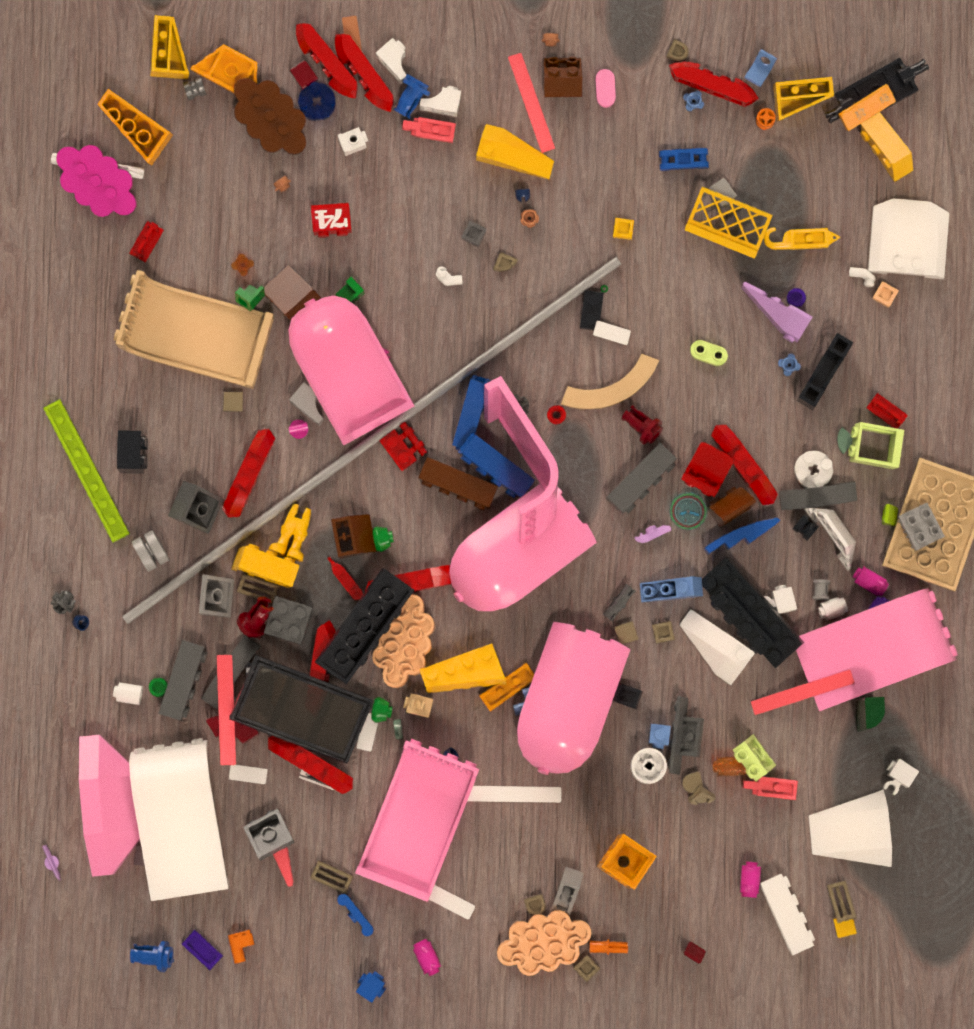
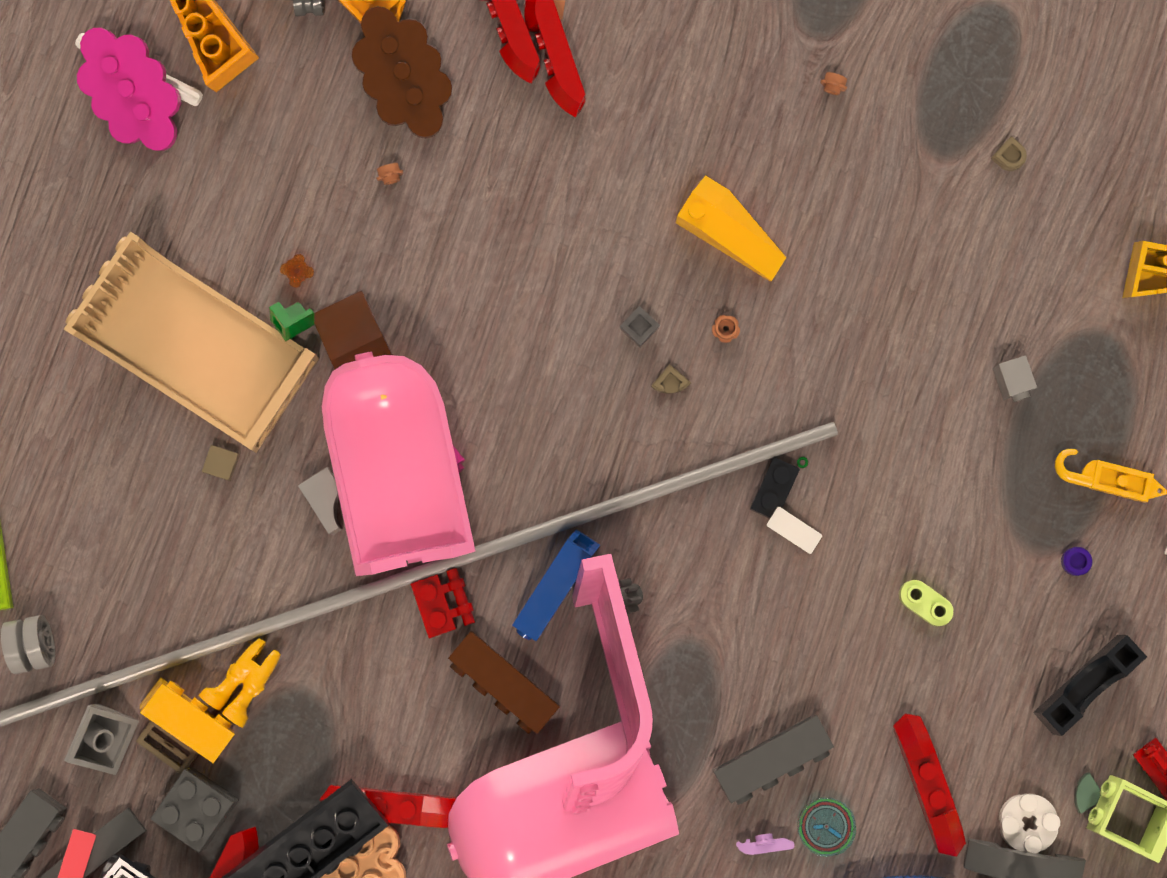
camera: 20 degrees right, 0 degrees up
black brick [117,430,148,474] -> none
red hinge [129,221,164,263] -> none
dark grey slope [168,481,224,534] -> none
red brick [222,429,276,517] -> none
dark red piece [237,597,274,640] -> none
dark pink plate [288,420,309,439] -> none
dark red slope [290,60,318,89] -> none
clear blue plate [298,82,336,121] -> none
red slope [311,203,352,238] -> none
red piece [327,557,363,601] -> none
reddish brown slope [331,514,377,559] -> none
green panel [336,277,365,304] -> none
white brick [338,127,368,156] -> none
green cone [372,526,394,552] -> none
white arch [376,38,406,85] -> none
blue piece [393,74,431,119] -> none
coral hinge [402,117,456,143] -> none
white arch [420,86,461,117] -> none
white arm [436,267,462,286] -> none
blue brick [458,434,535,498] -> none
coral sticker [508,53,555,153] -> none
dark blue hinge [515,189,530,203] -> none
reddish brown slope [543,57,583,97] -> none
red plate [547,405,566,424] -> none
tan tile [561,354,659,410] -> none
bright pink tile [595,69,616,108] -> none
yellow tile [613,218,634,240] -> none
dark red piece [621,405,663,445] -> none
blue plate [659,148,709,171] -> none
red brick [669,62,759,107] -> none
red bracket [681,442,734,497] -> none
medium blue plate [683,91,704,111] -> none
yellow fence [684,186,773,259] -> none
reddish brown slope [708,487,757,528] -> none
lavender wedge [741,282,812,343] -> none
medium blue bracket [744,49,777,87] -> none
orange wheel [756,108,776,130] -> none
medium blue plate [778,354,801,376] -> none

